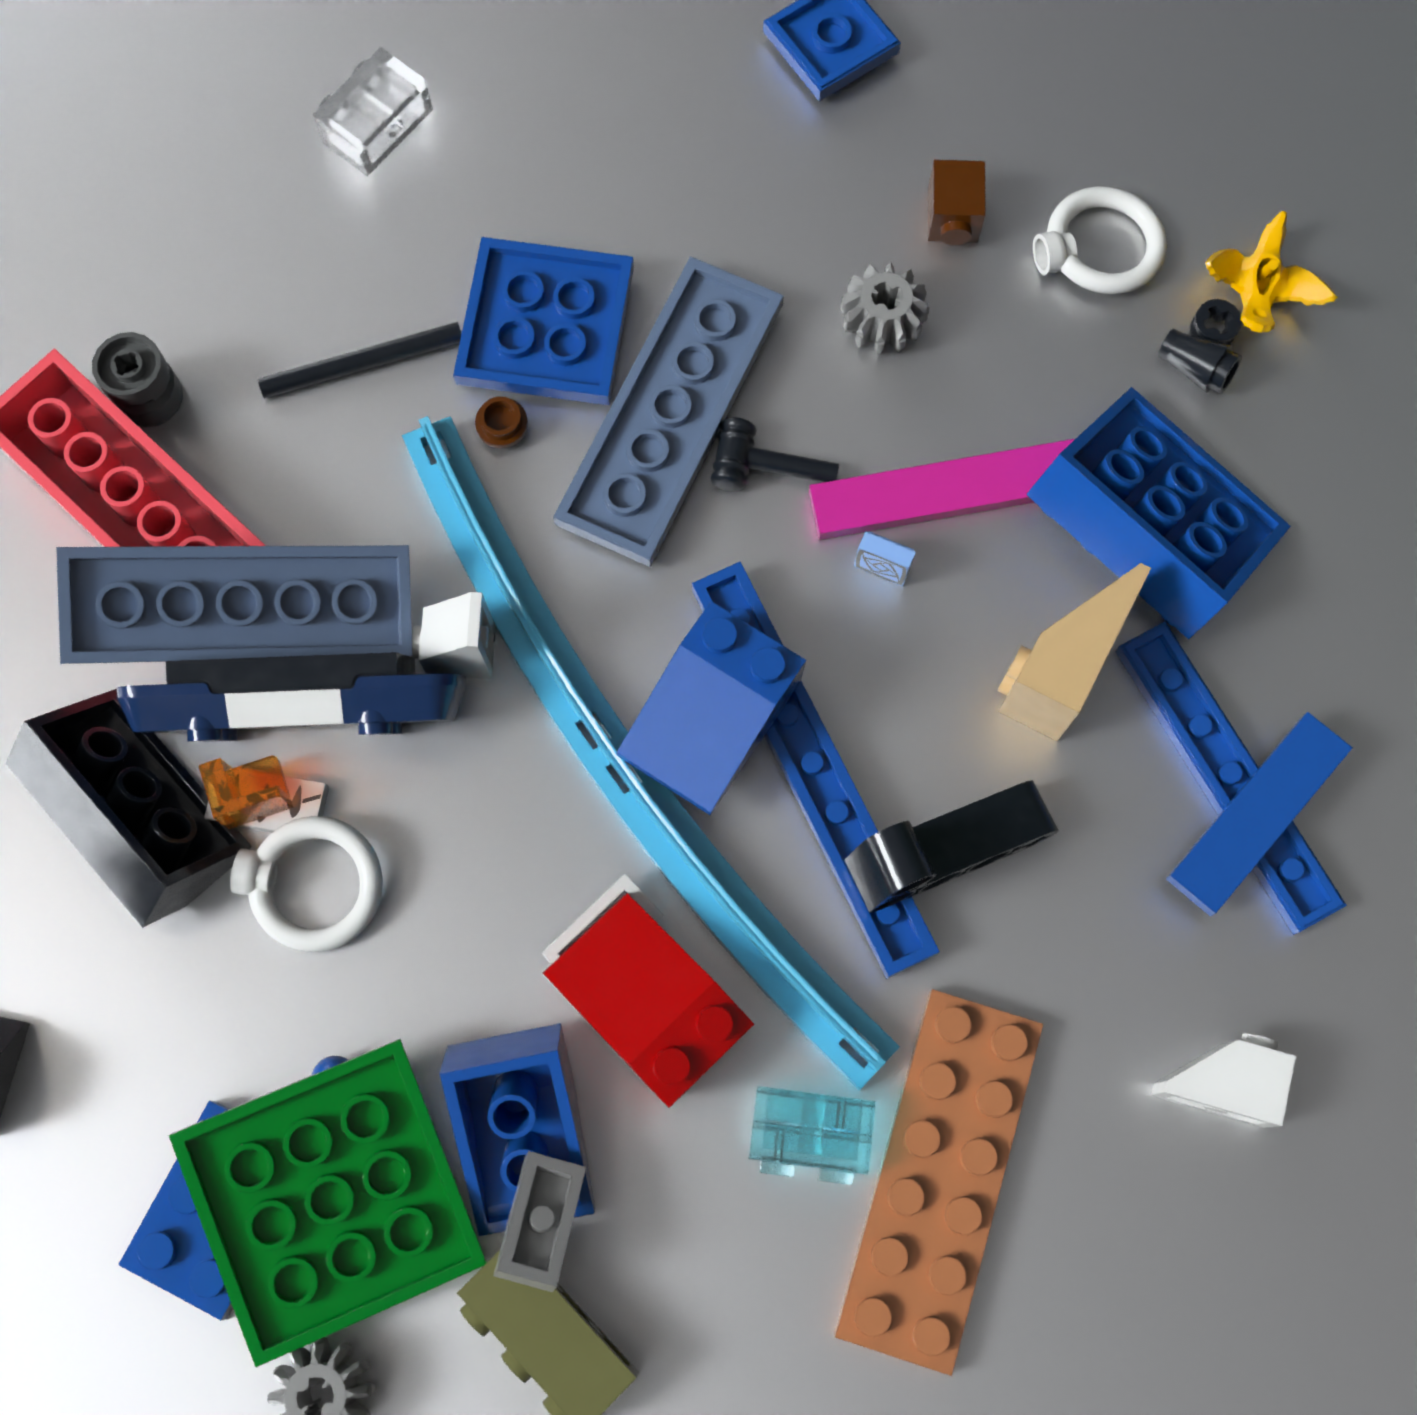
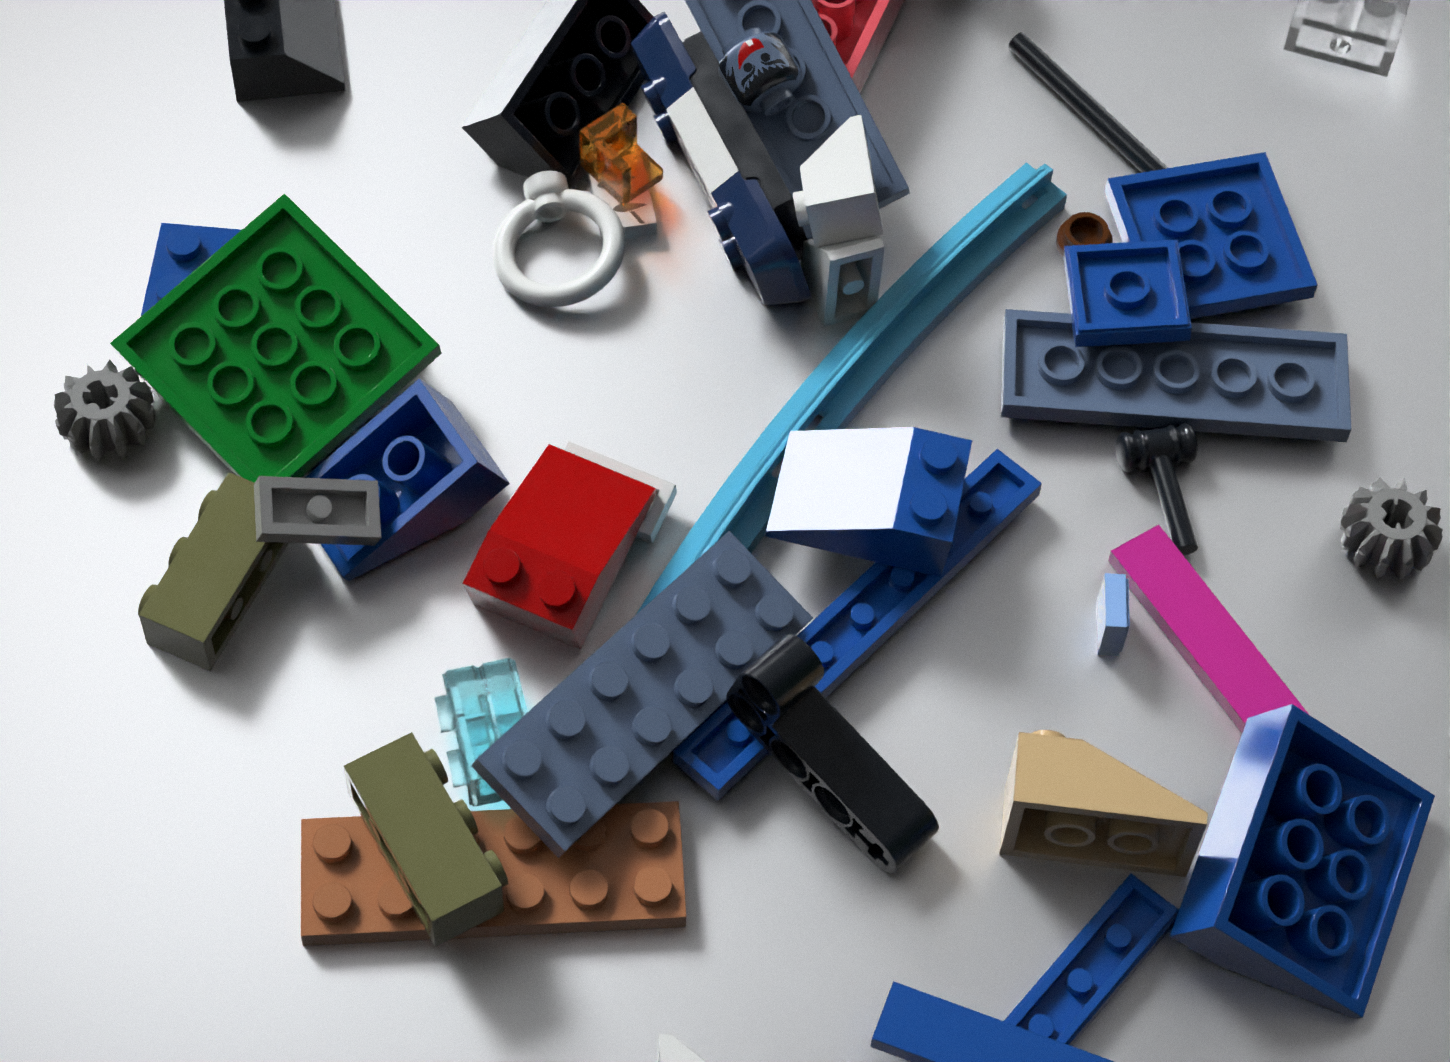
camera: 65 degrees right, 15 degrees down
none -> olive brick [343,732,508,947]
none -> sand blue plate [471,531,813,858]
none -> head [718,28,802,116]
none -> white slope [793,115,883,248]
none -> blue plate [1063,239,1192,347]

